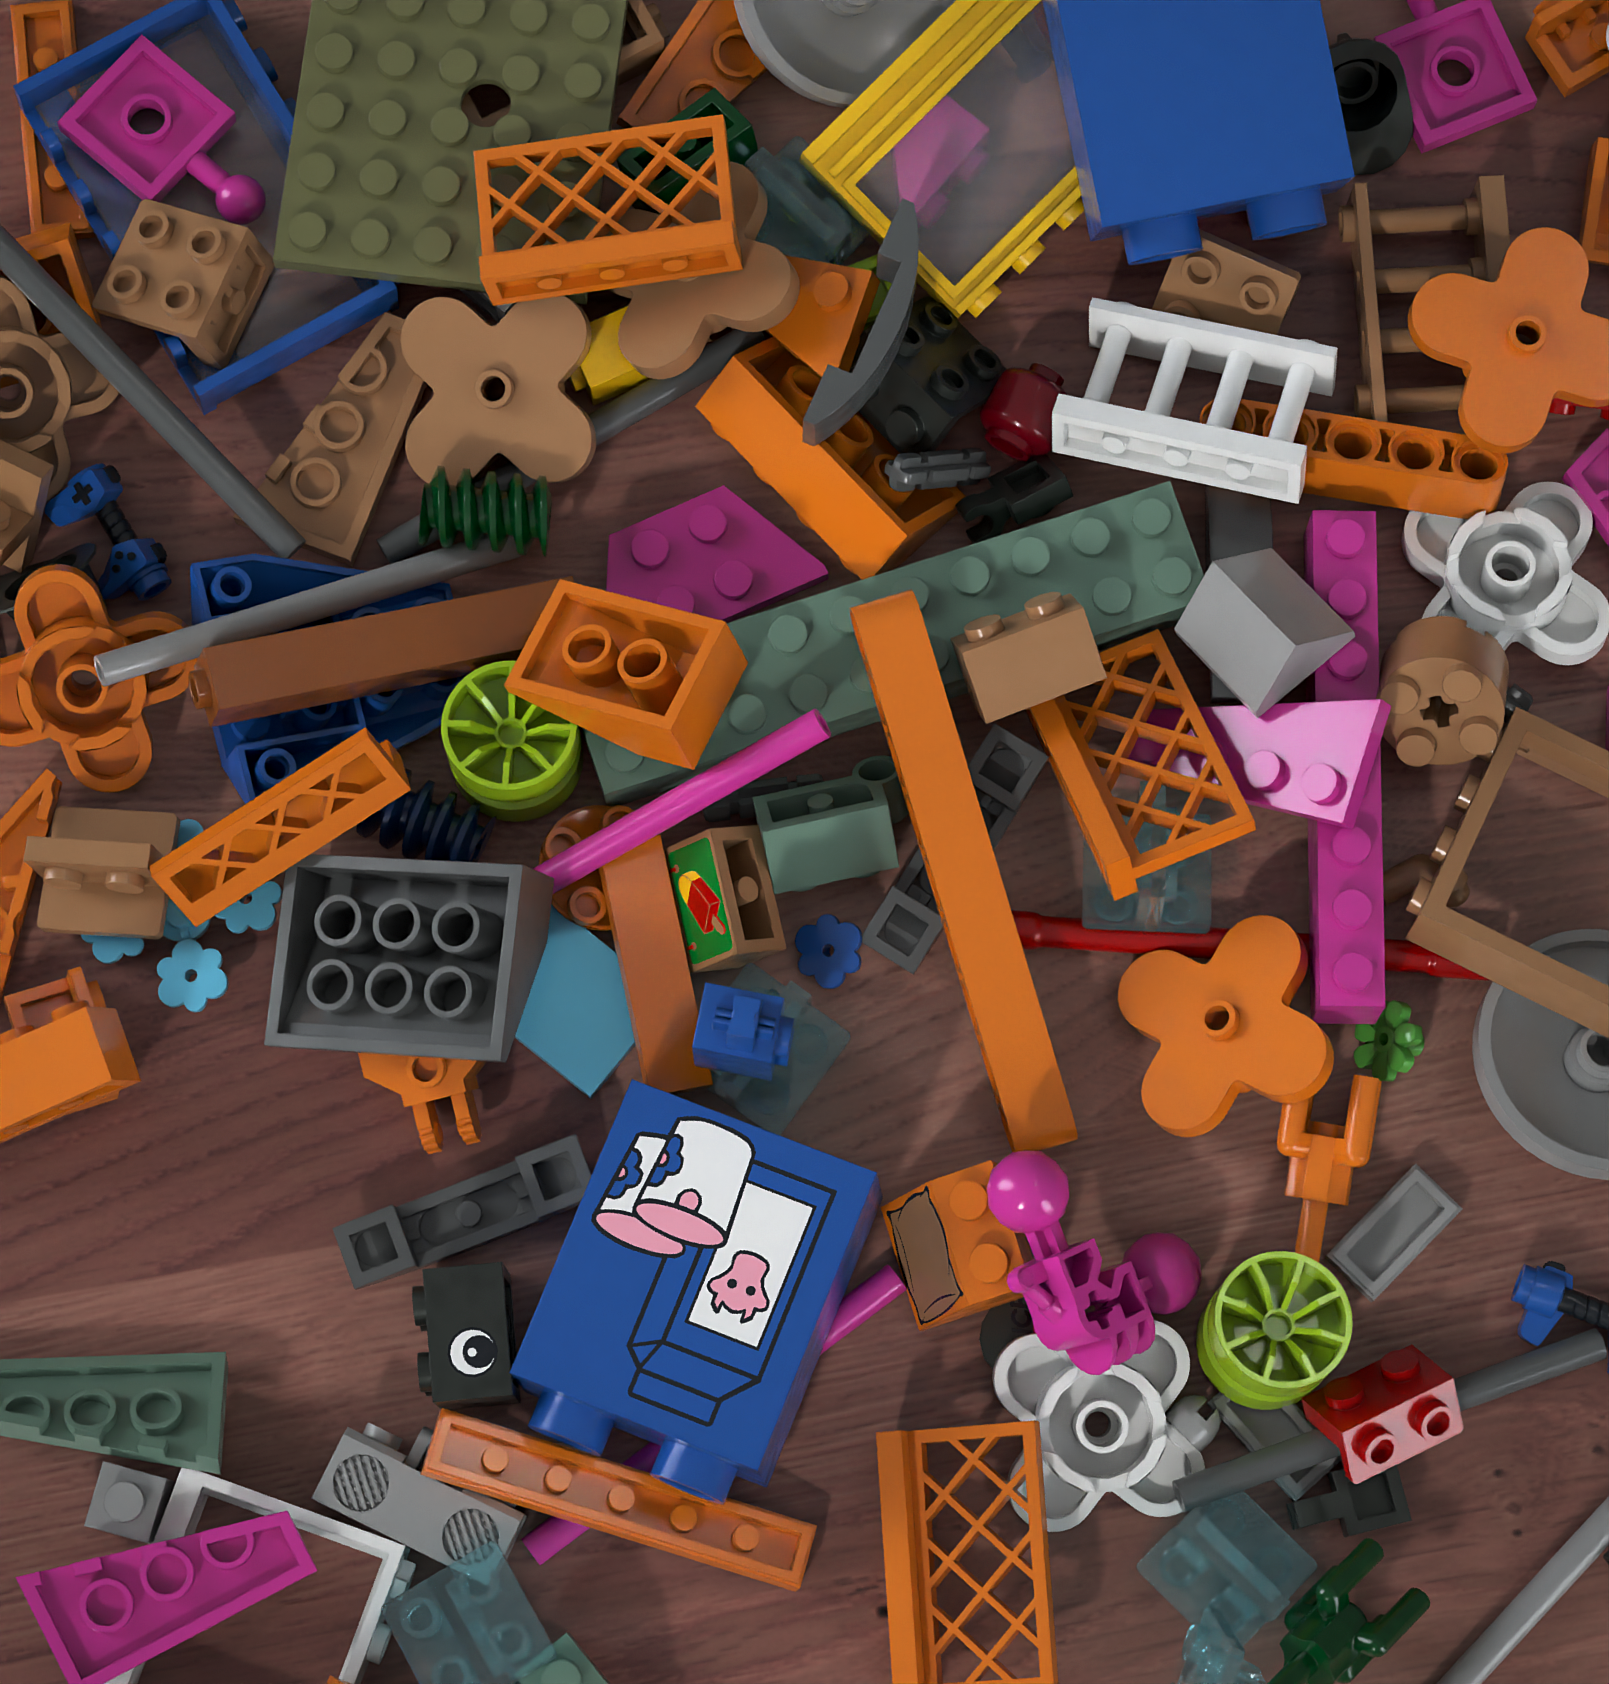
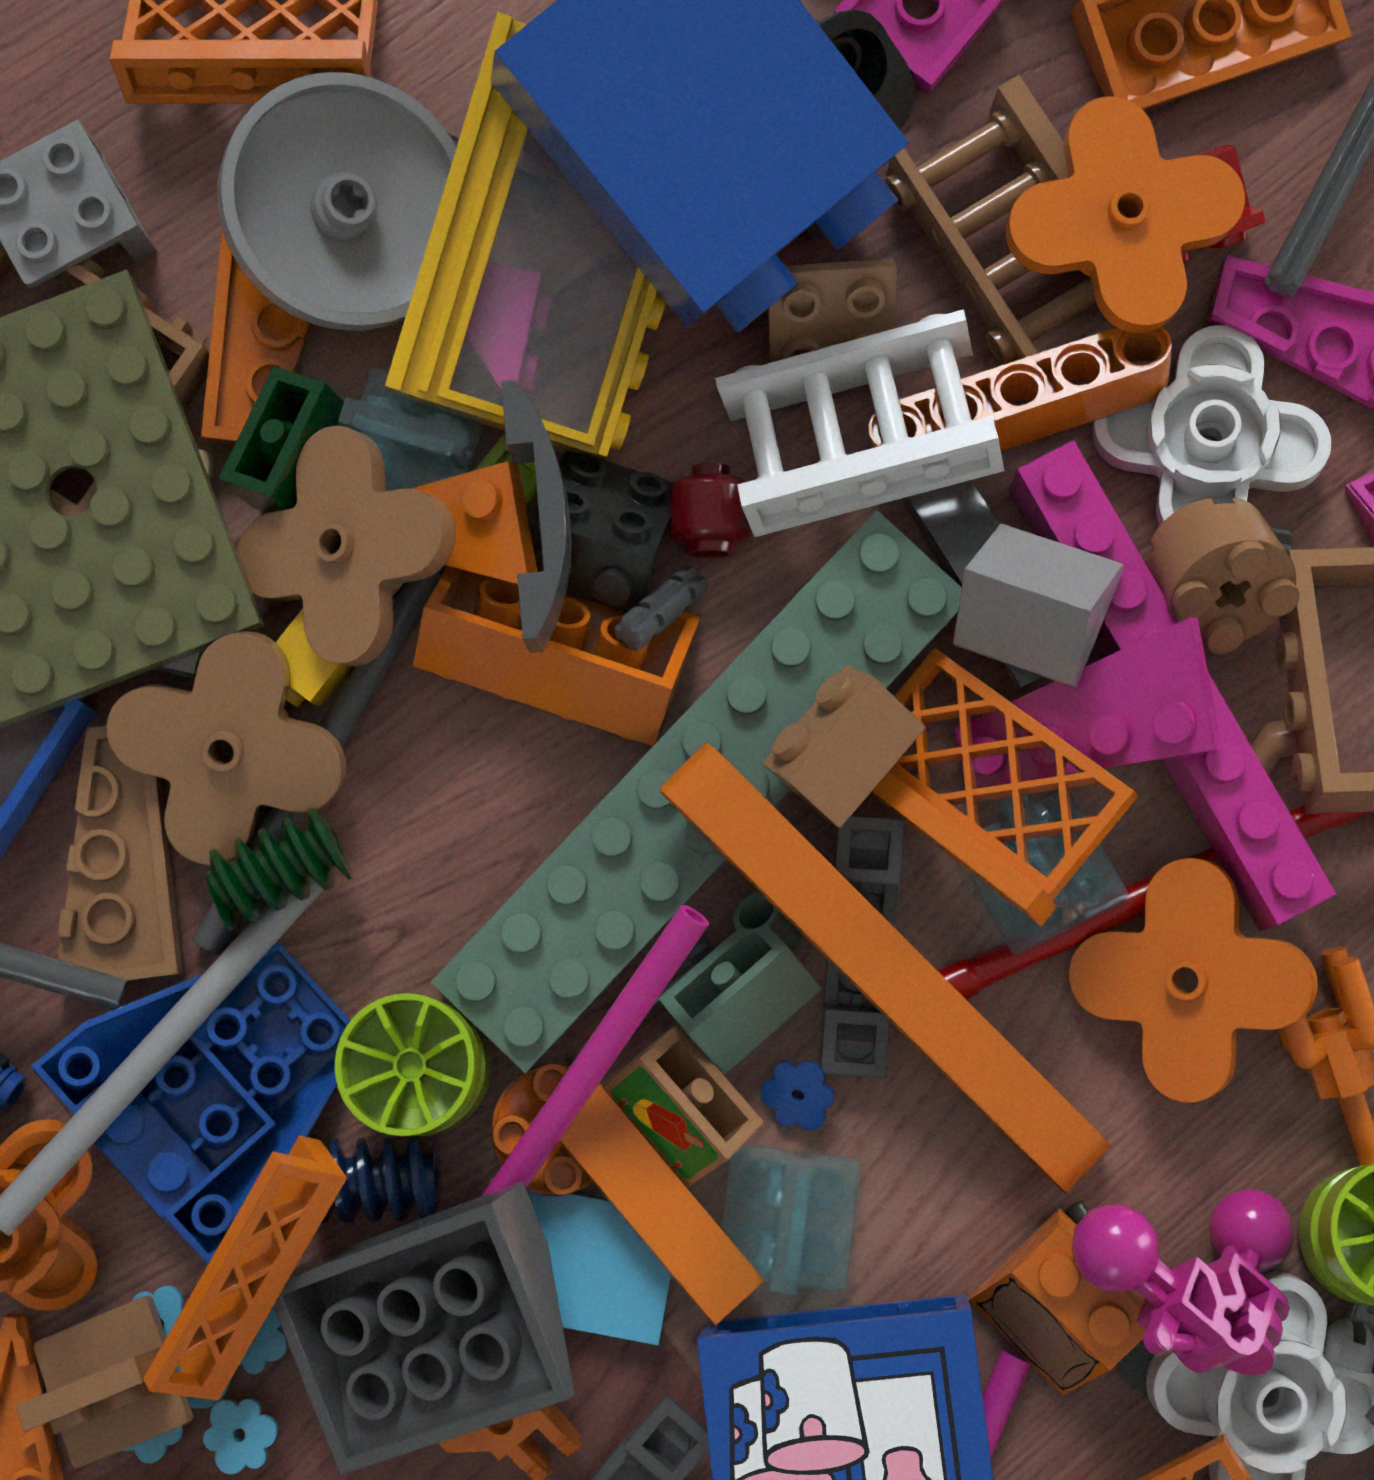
camera: 25 degrees left, 5 degrees up
dark orange brick [188,576,575,727] -> none
orange fence [473,114,743,306] -> none
orange slope [504,579,748,770] -> none
dark pink wing [606,485,828,623] -> none
blue hinge [692,982,795,1081] -> none
pearl dark grey plate [955,454,1073,544] -> none
bright green plant [1354,1000,1424,1081] -> none

